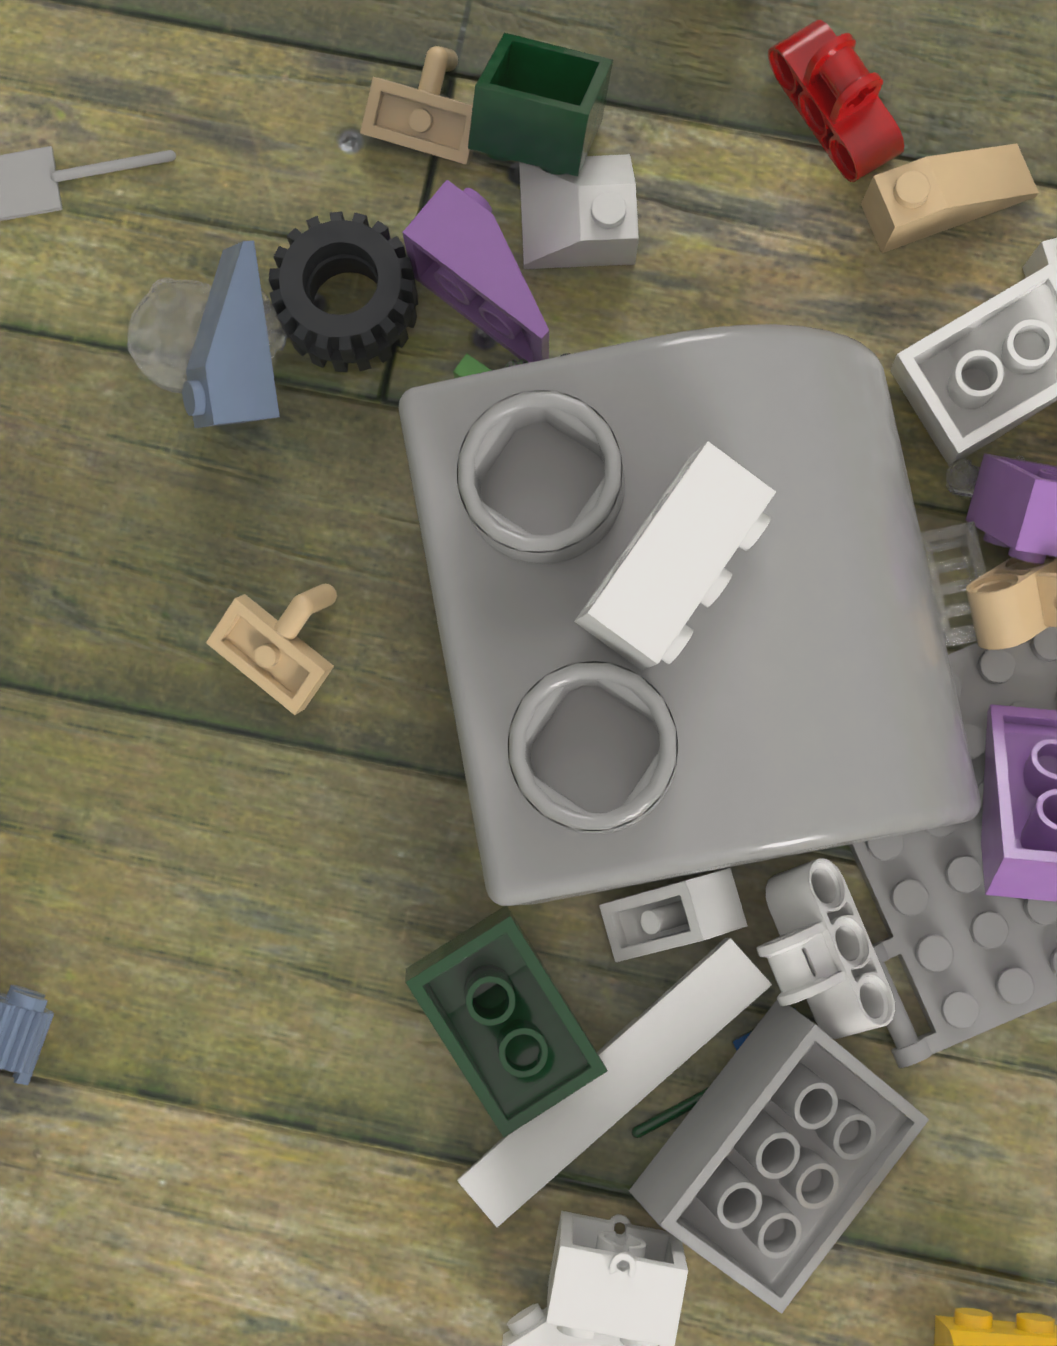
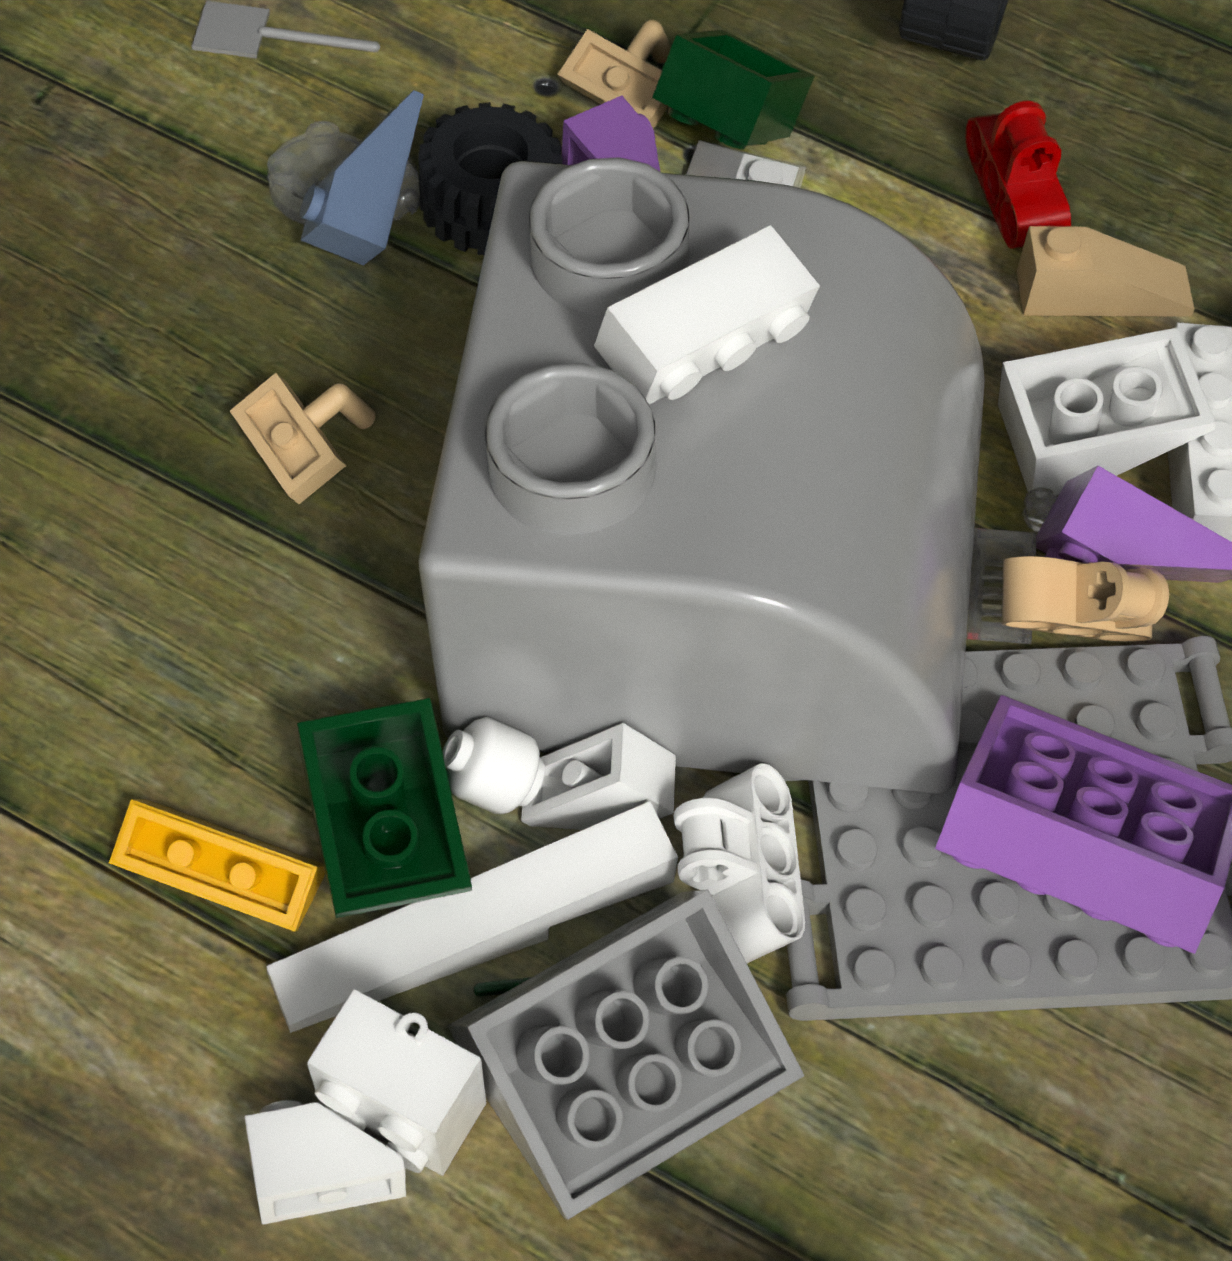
camera: 10 degrees right, 25 degrees down
none -> yellow slope [109,799,325,932]
none -> white head [442,717,545,814]

